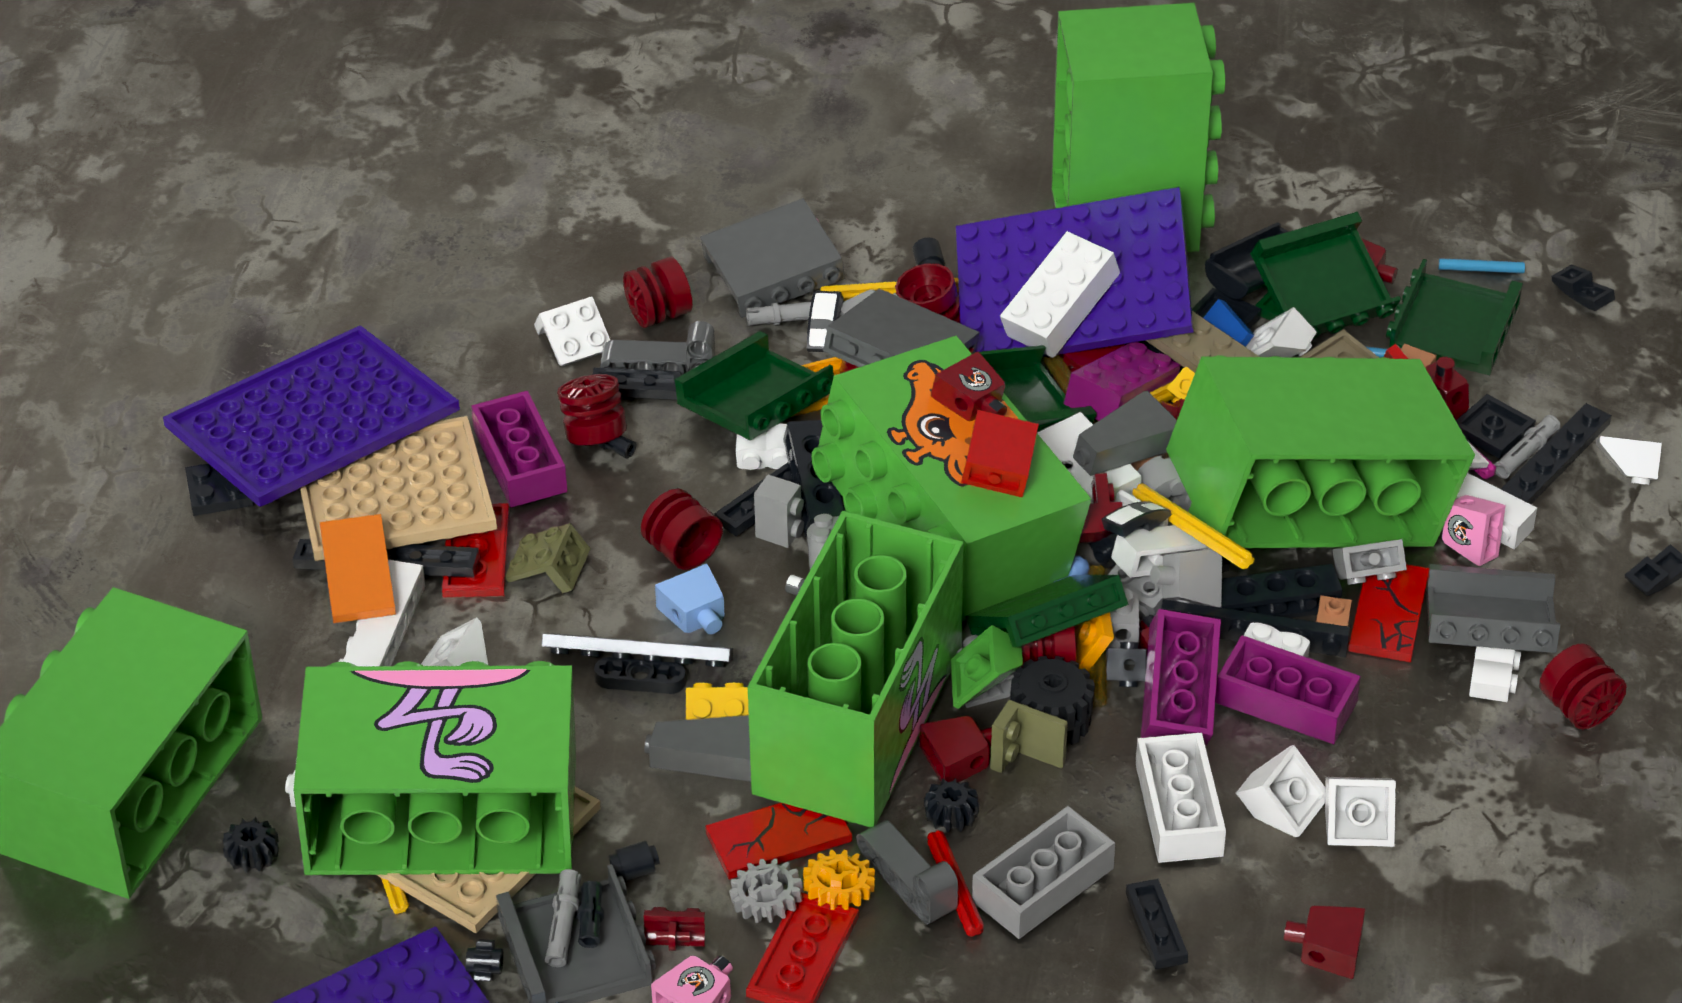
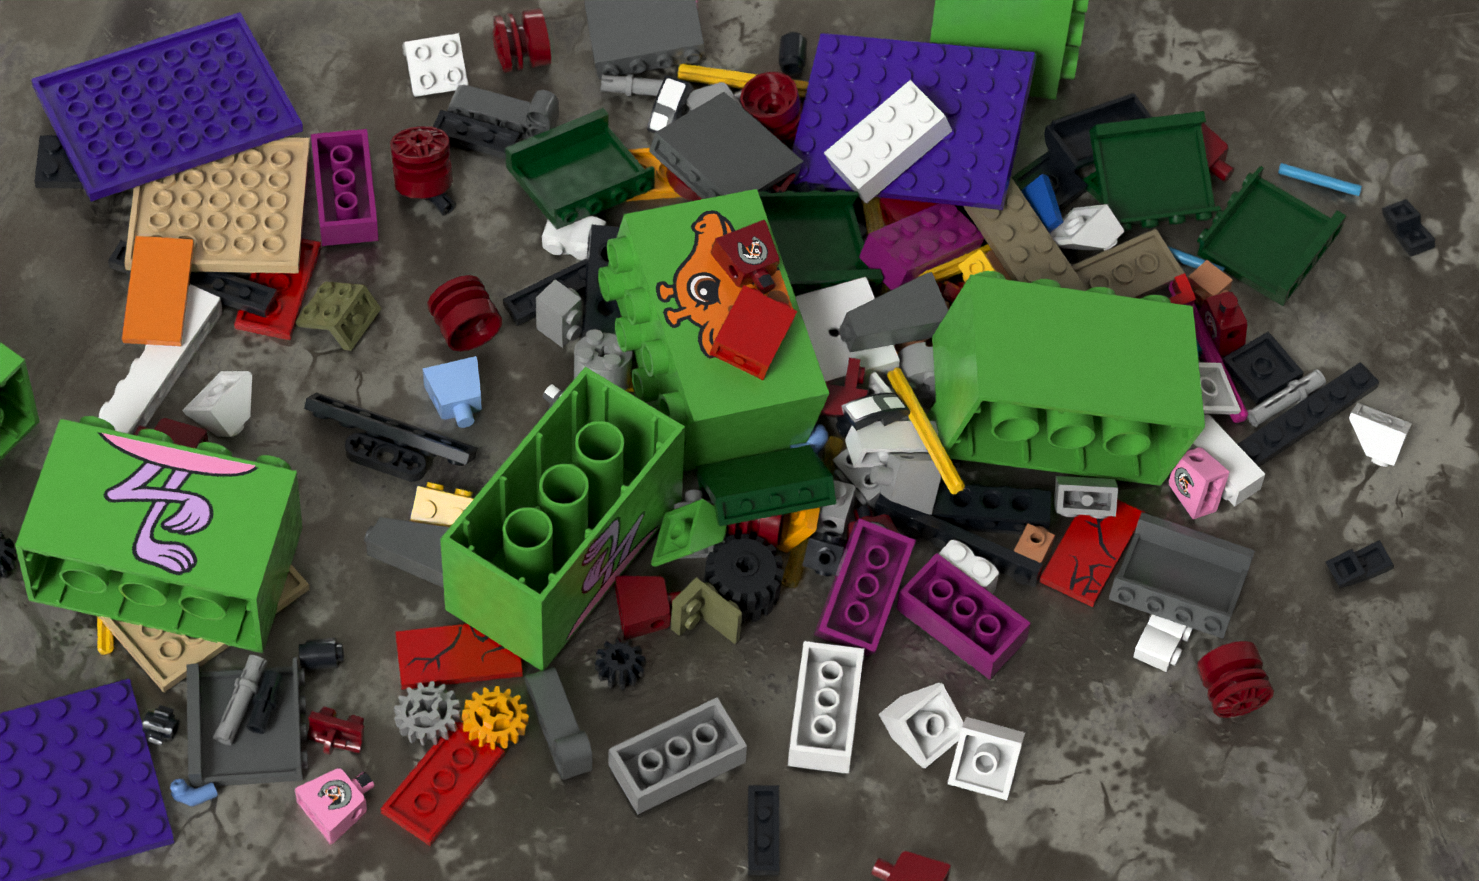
camera: 10 degrees right, 15 degrees up
red axle [927,830,984,937] -> none

